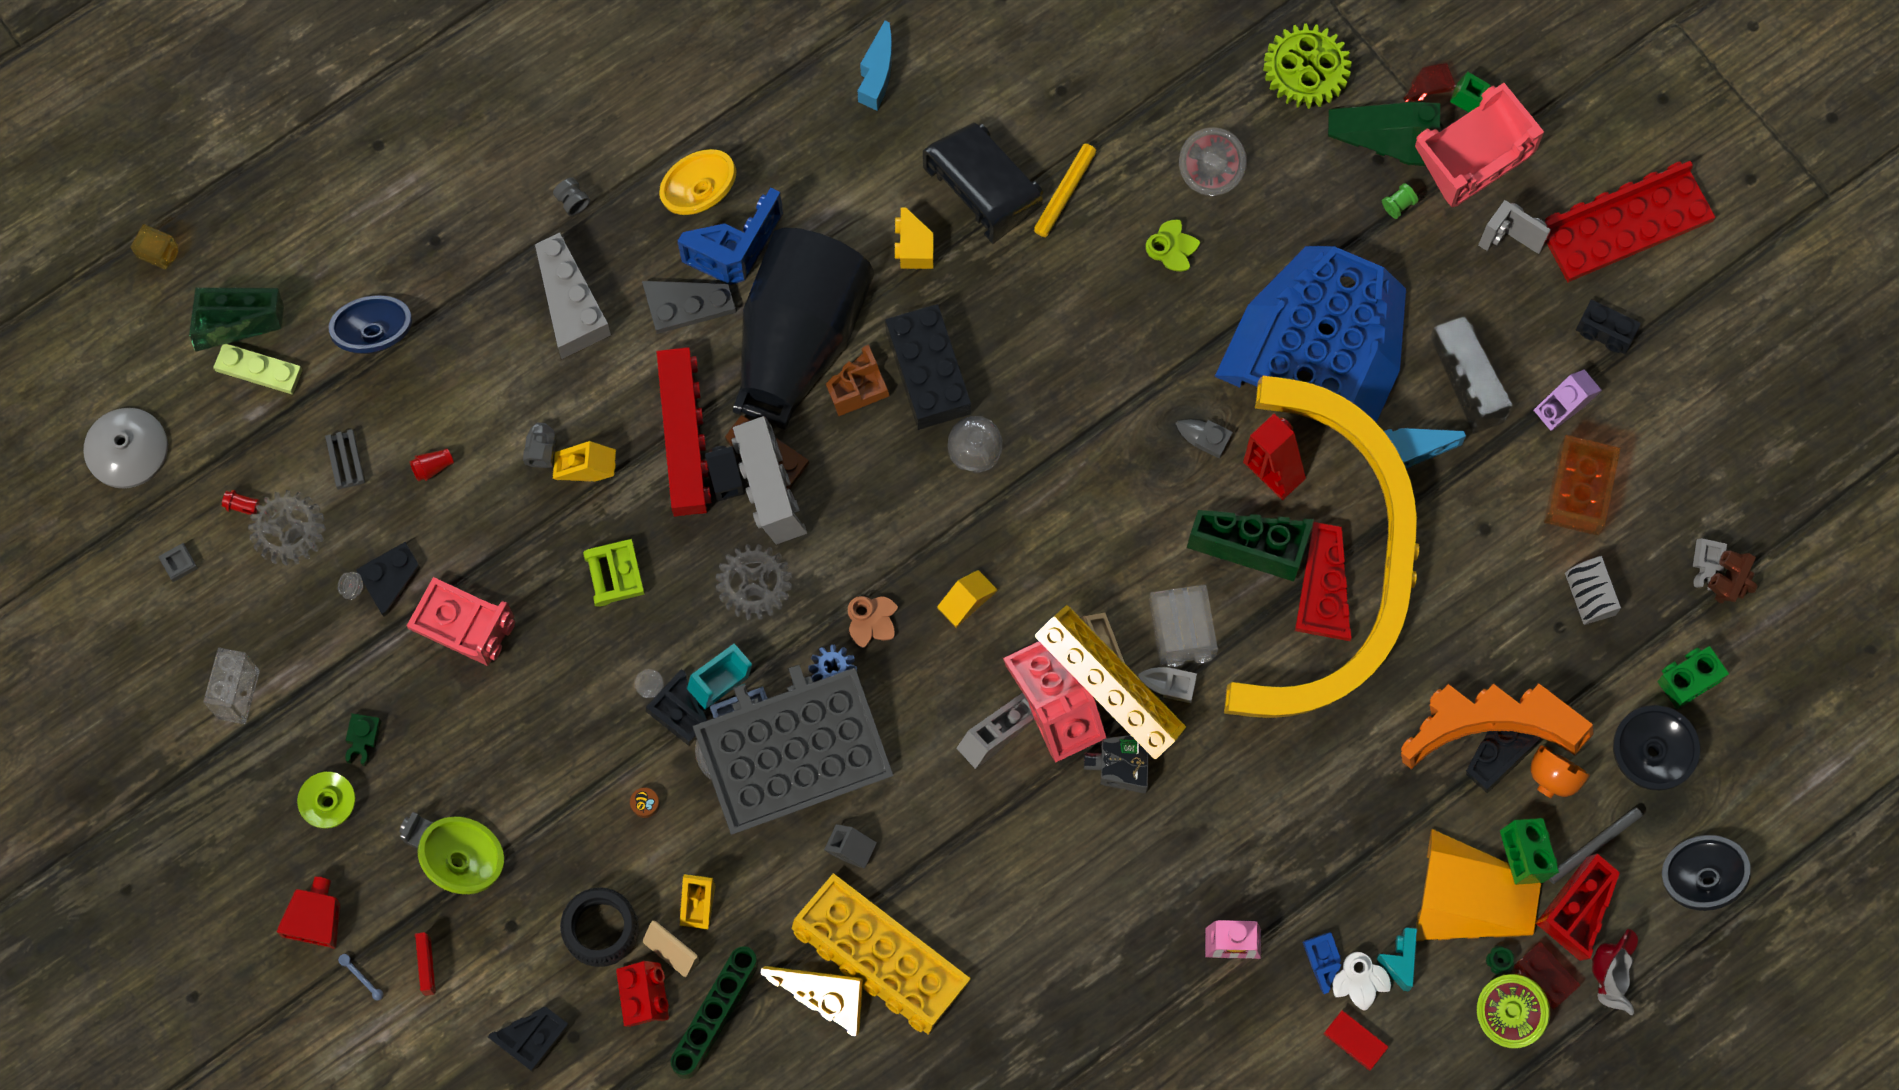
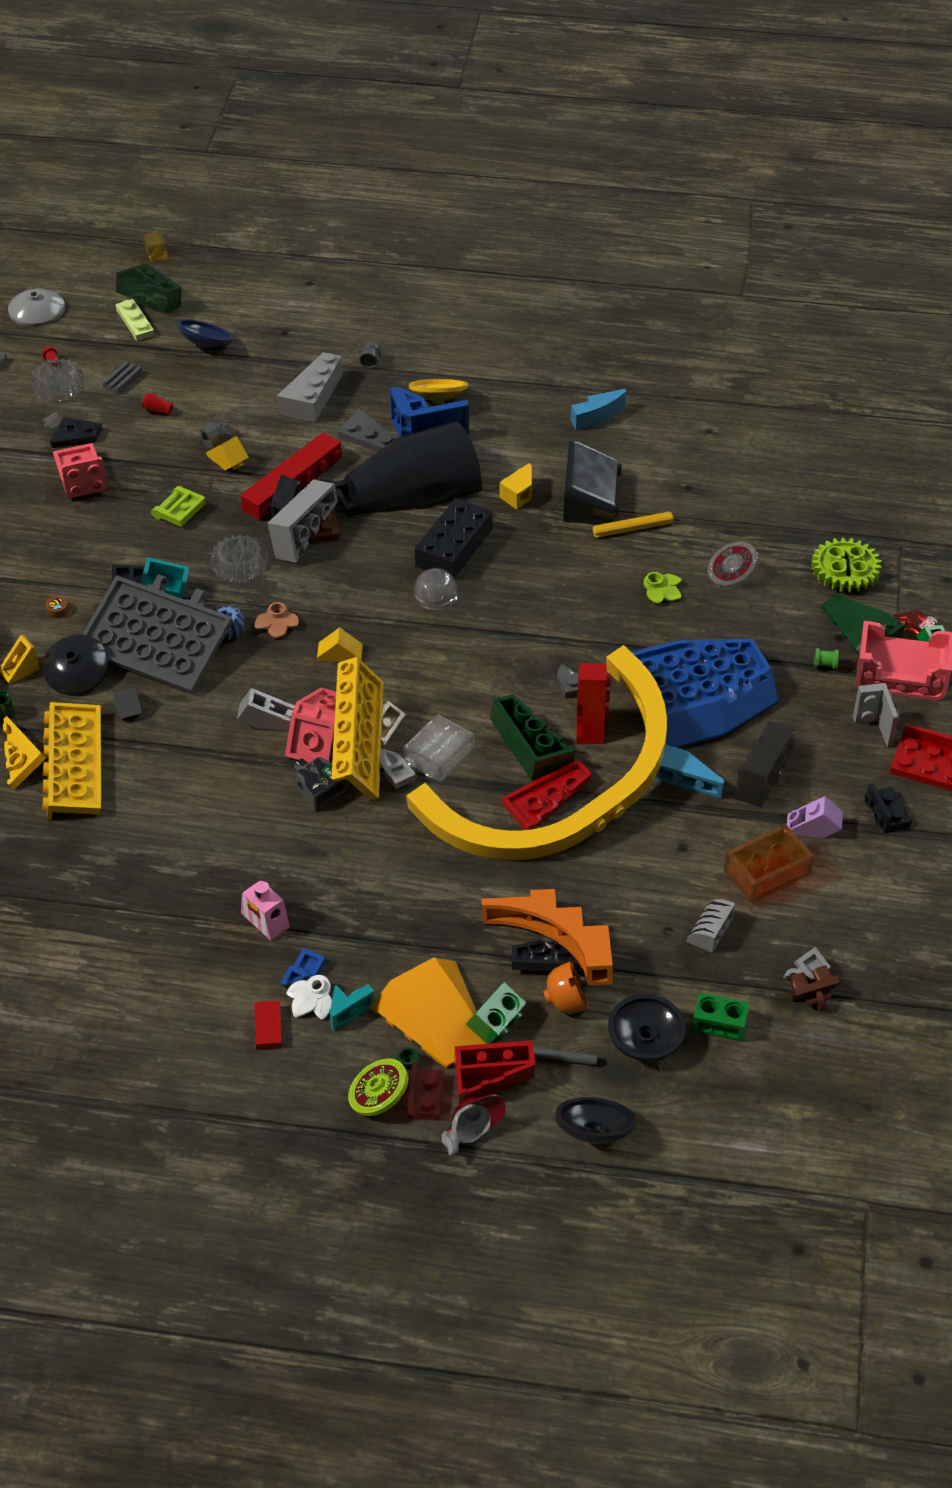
camera: 45 degrees right, 25 degrees down
clear plate [635,669,663,698] -> none
dark orange slope [826,345,890,416] -> none
none -> black dish [42,634,109,696]

